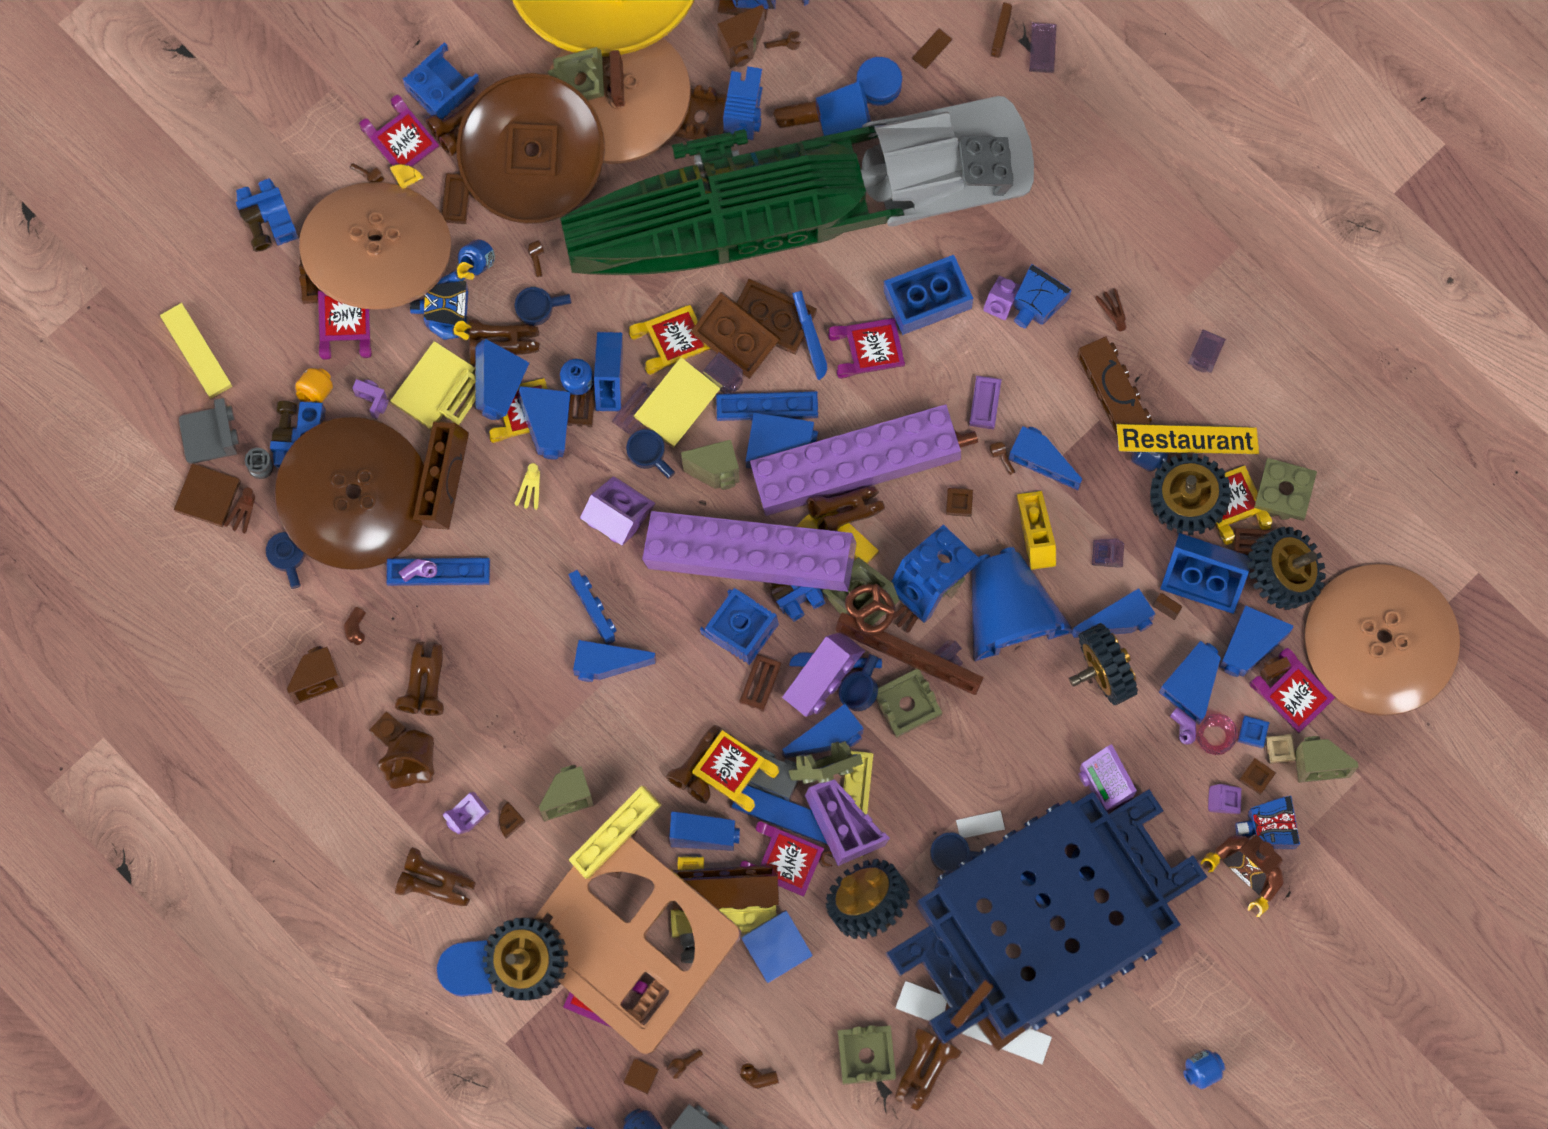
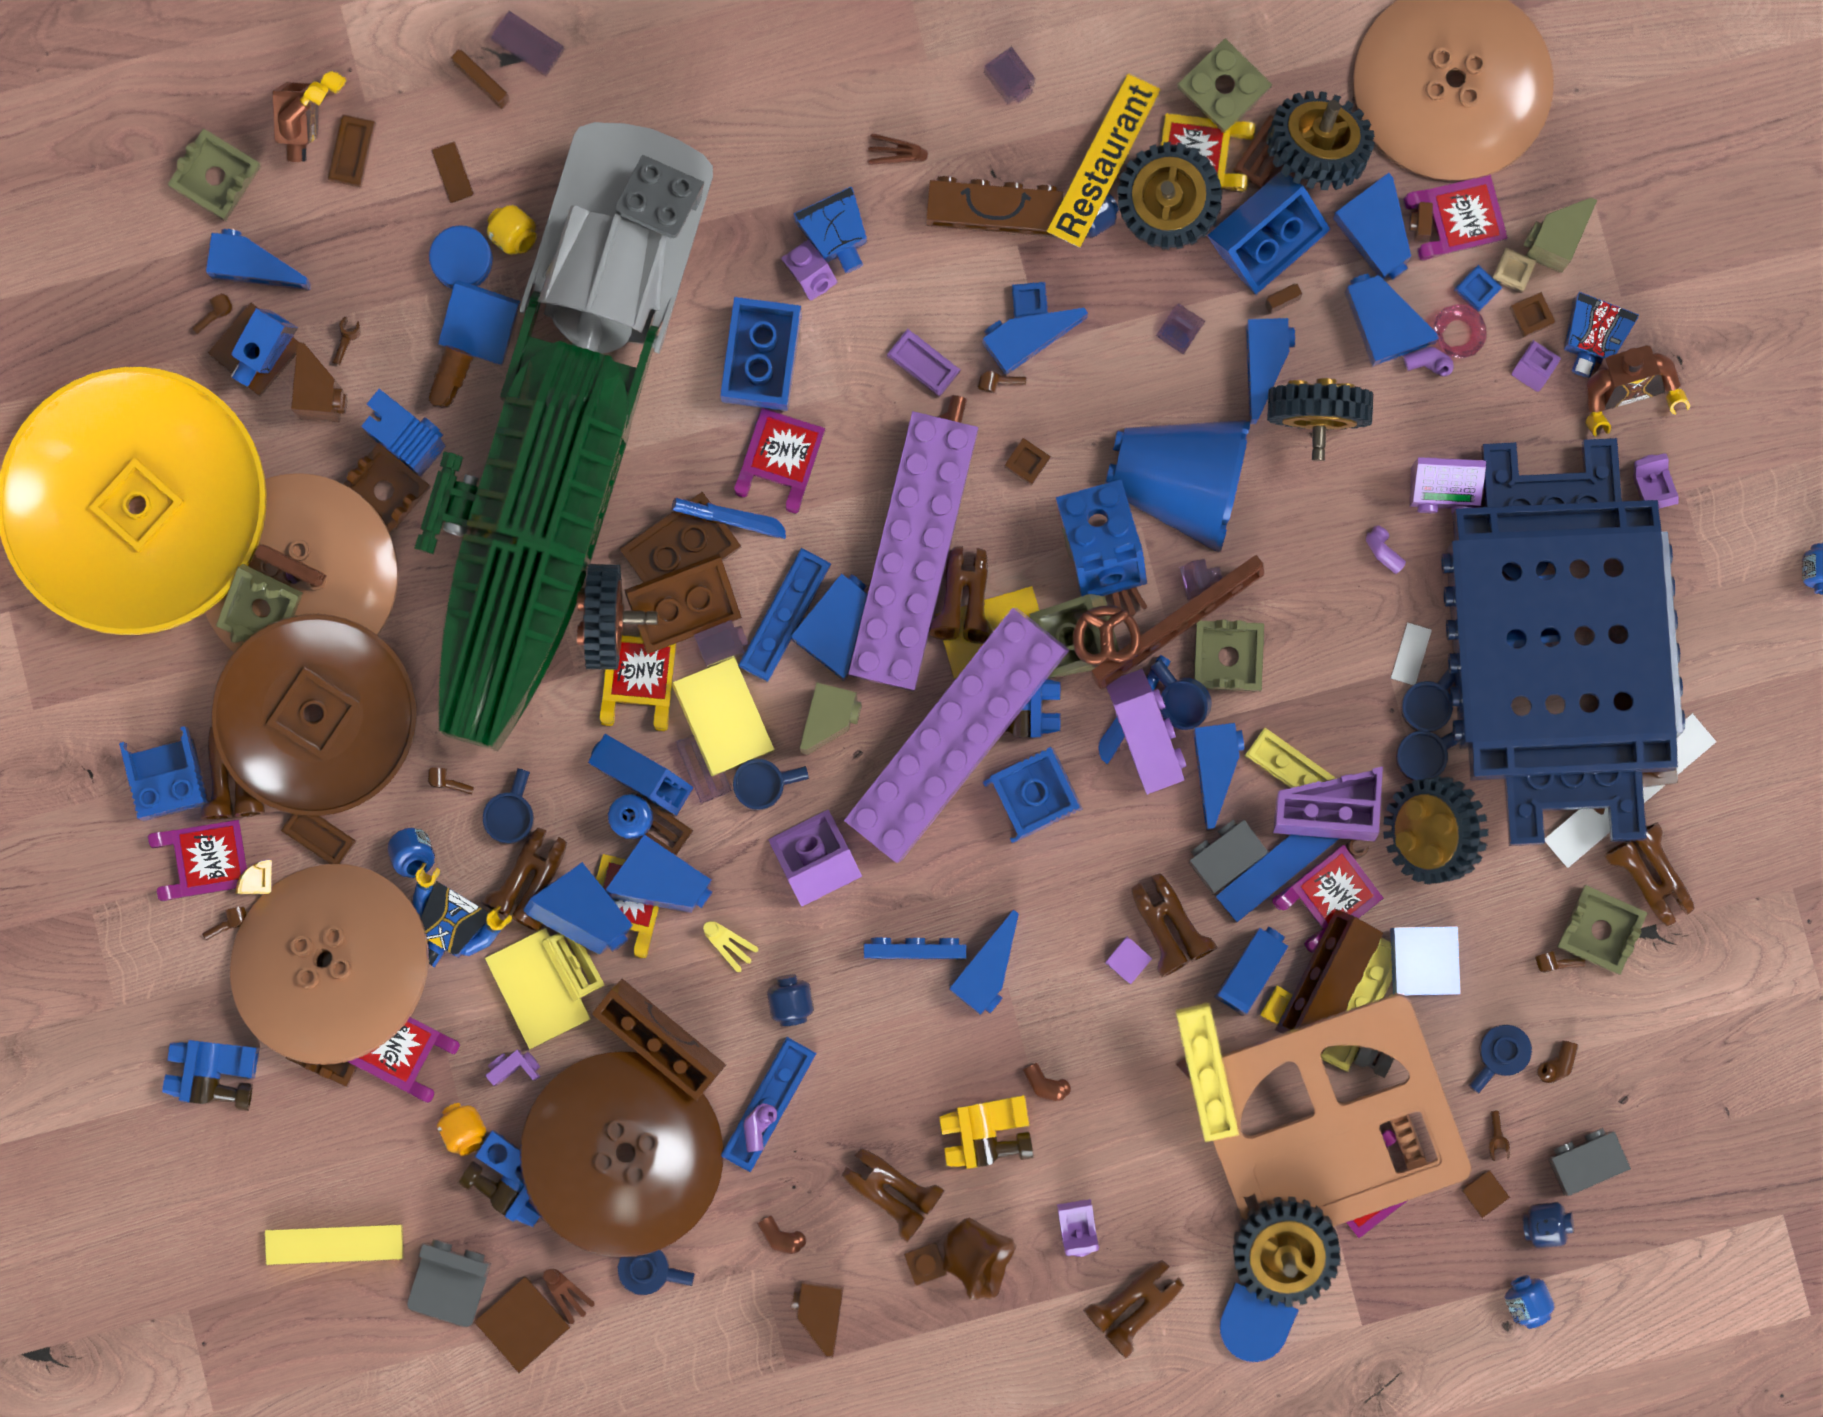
camera: 60 degrees left, 10 degrees up
dark grey wheel [245,448,274,479] -> none
reddish brown tile [499,802,526,839] -> none
olive slope [539,765,594,822] -> none
flag [692,730,779,812] -> none
copper tile [739,654,782,712] -> none
olive piece [789,741,863,784] -> none
reddish brown tile [950,979,994,1028] -> none
yellow slope [1017,491,1056,570] -> none
none -> yellow head [487,205,537,255]
none -> black wheel [577,564,658,670]
none -> dark blue head [767,974,814,1026]
none -> yellow hips [939,1095,1034,1169]
none -> blue tile [1012,282,1048,318]
none -> copper arm [1023,1062,1071,1102]
none -> medium lavender slope [1105,936,1152,985]
none -> medium lavender arm [1366,525,1406,574]
none -> dark blue piece [1396,731,1459,781]
none -> dark blue piece [1468,1025,1532,1094]
none -> reddish brown hand [1535,951,1585,973]
none -> medium lavender bracket [1634,453,1679,508]

